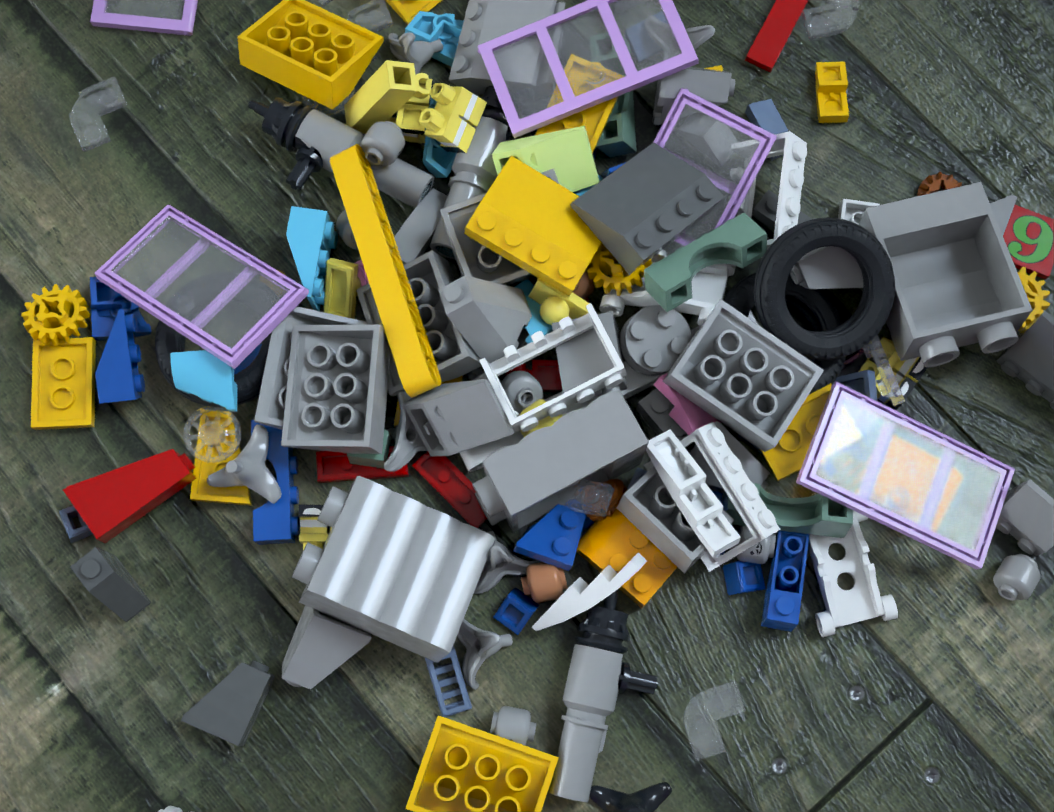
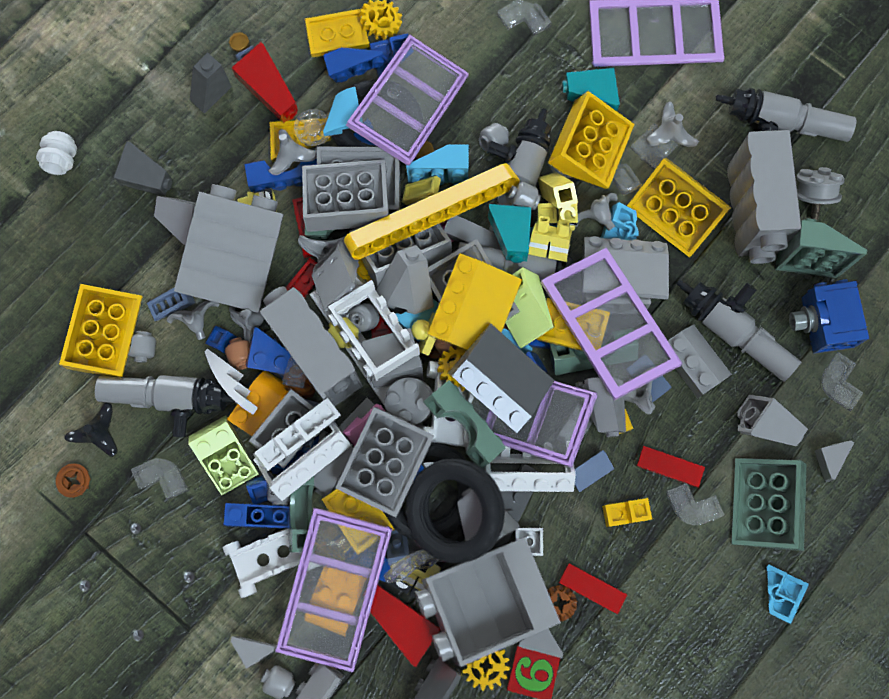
camera: 85 degrees right, 0 degrees up
none -> yellowish green slope [188,415,259,496]
none -> pearl gold piece [229,32,249,52]
none -> light grey slope [231,636,277,669]
none -> red slope [362,584,440,667]
none -> light grey head [479,123,509,151]
none -> teal slope [488,204,531,263]
none -> red tile [558,563,627,614]
none -> teal slope [562,68,620,111]

